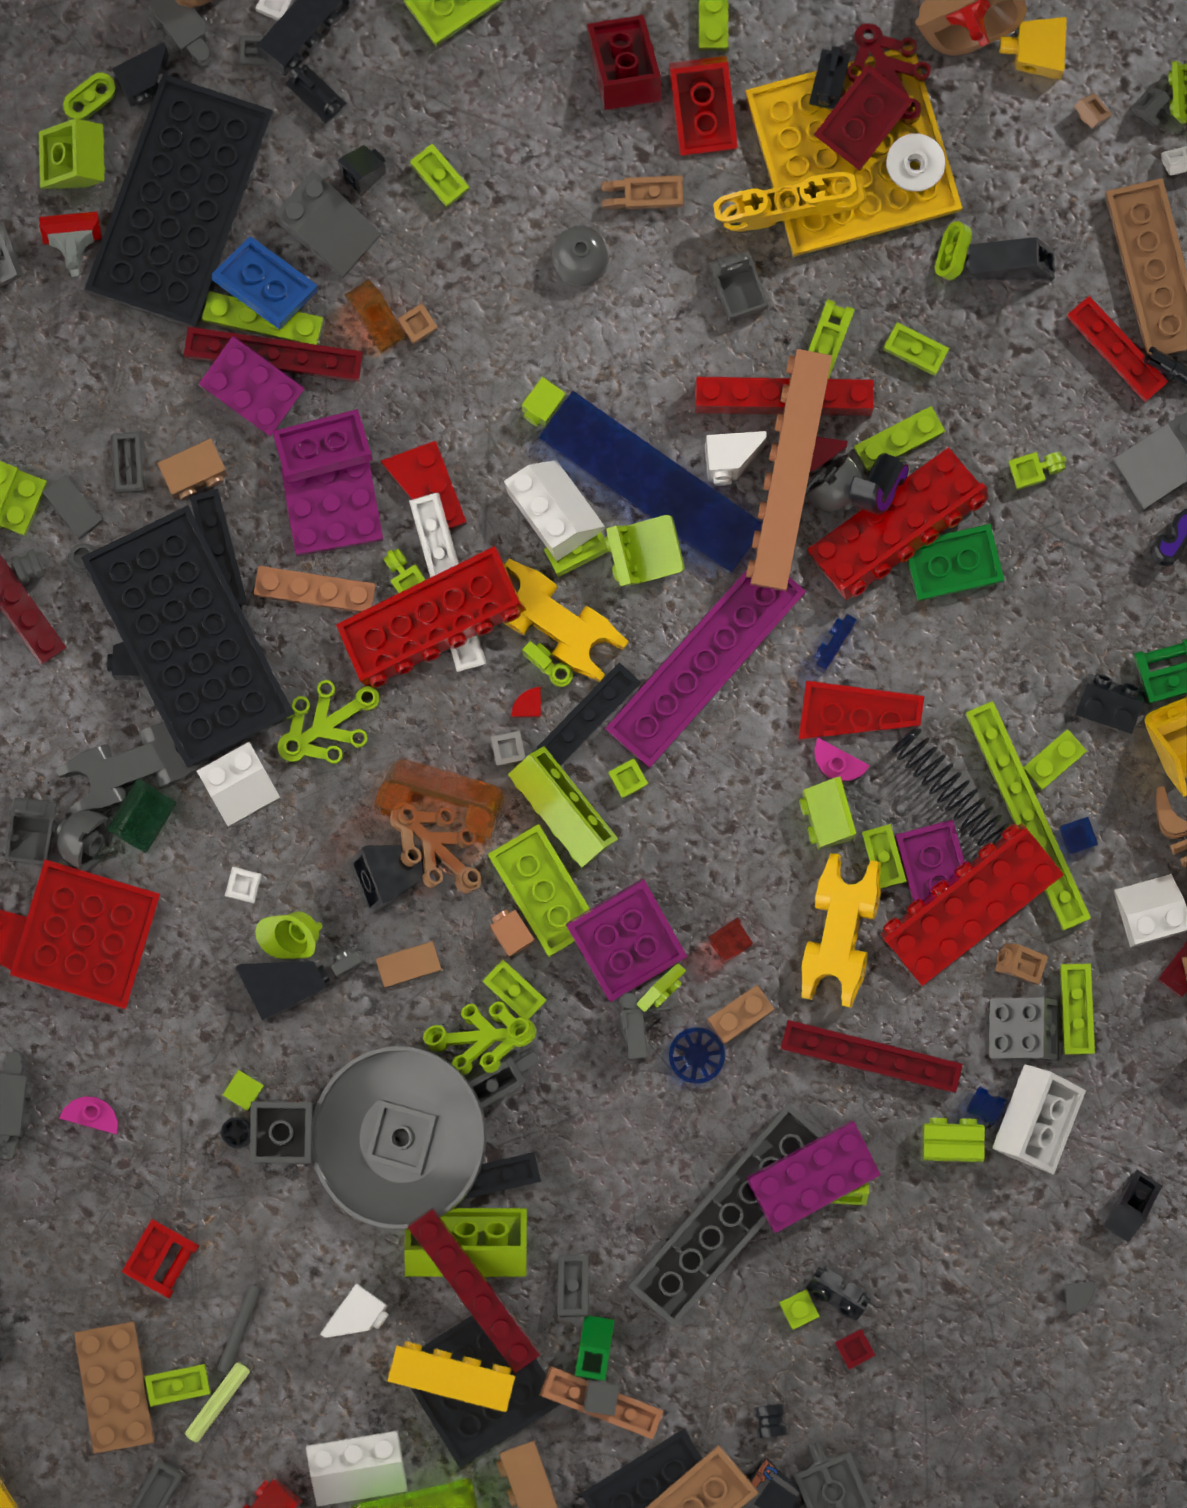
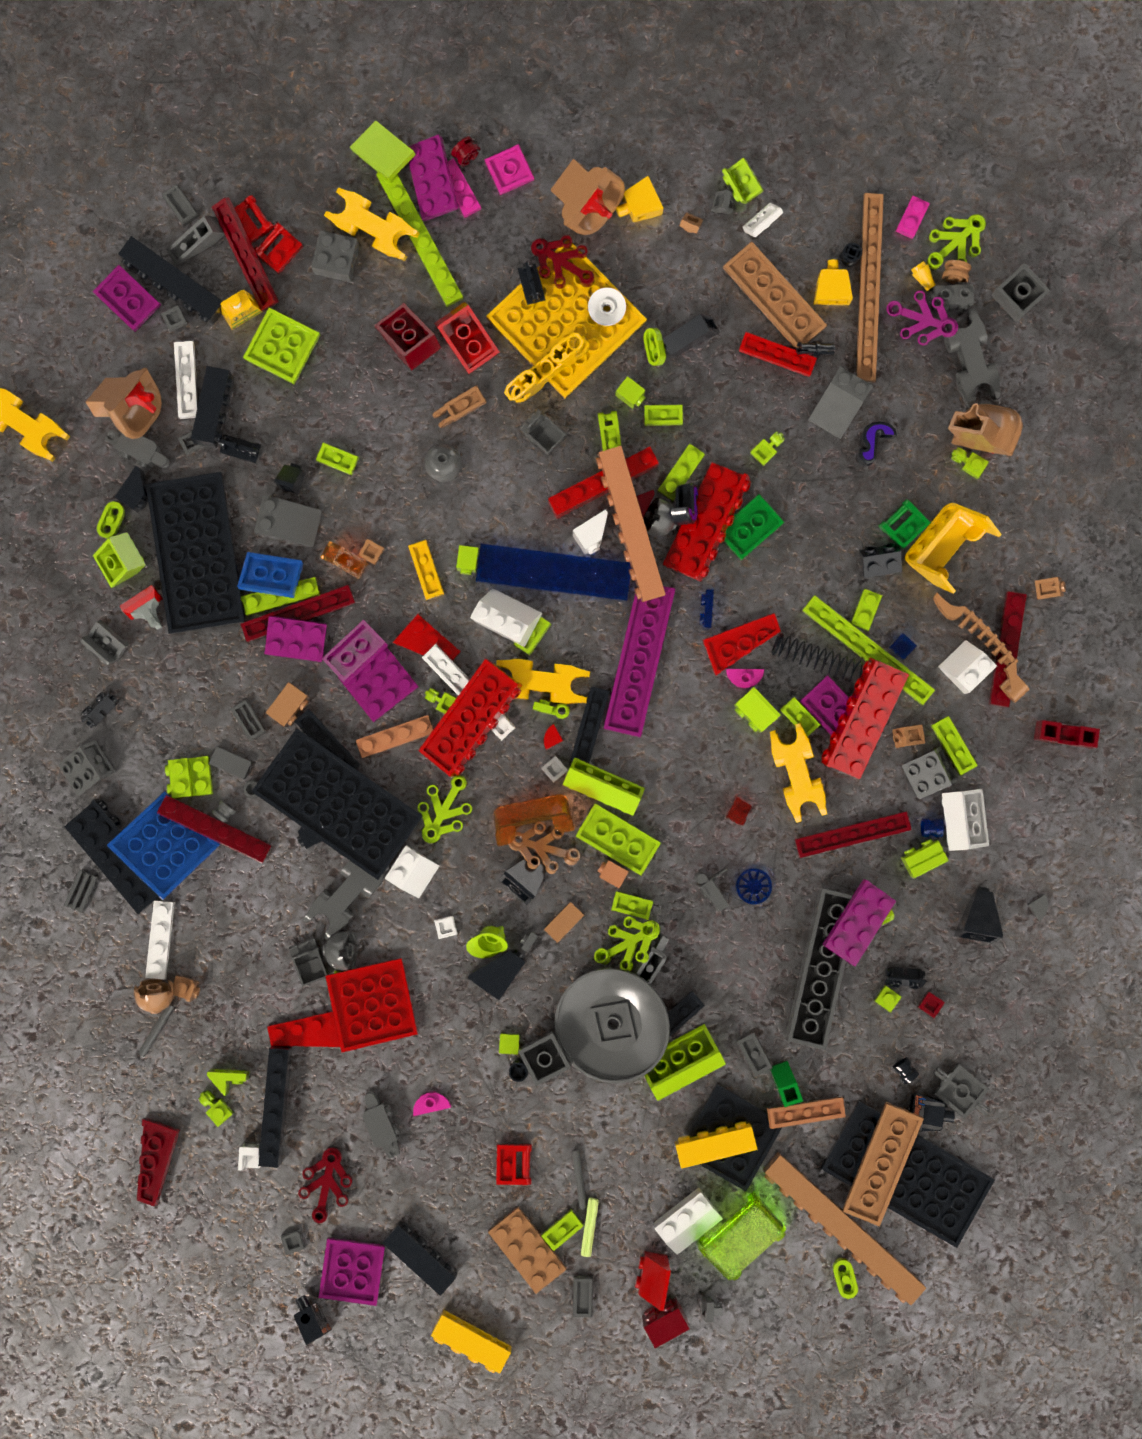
camera: 25 degrees left, 5 degrees up
clear green bracket [107,779,176,853] -> none
white slope [320,1284,389,1338] -> none
dark red plate [408,1207,540,1373] -> none
magenta plate [565,878,688,1002] -> none
dark grey tile [583,1380,619,1416] -> none
lime bracket [605,515,685,586] -> none
lime plate [608,758,648,799] -> none
lime plate [636,963,686,1012] -> none
medium nougat brick [707,985,774,1046] -> none
dark red plate [813,64,914,171] -> none
black slope [1103,1169,1162,1242] -> none
none -> yellow tile [408,540,444,600]
none -> lime brick [615,376,646,409]
none -> black slope [954,887,1003,944]

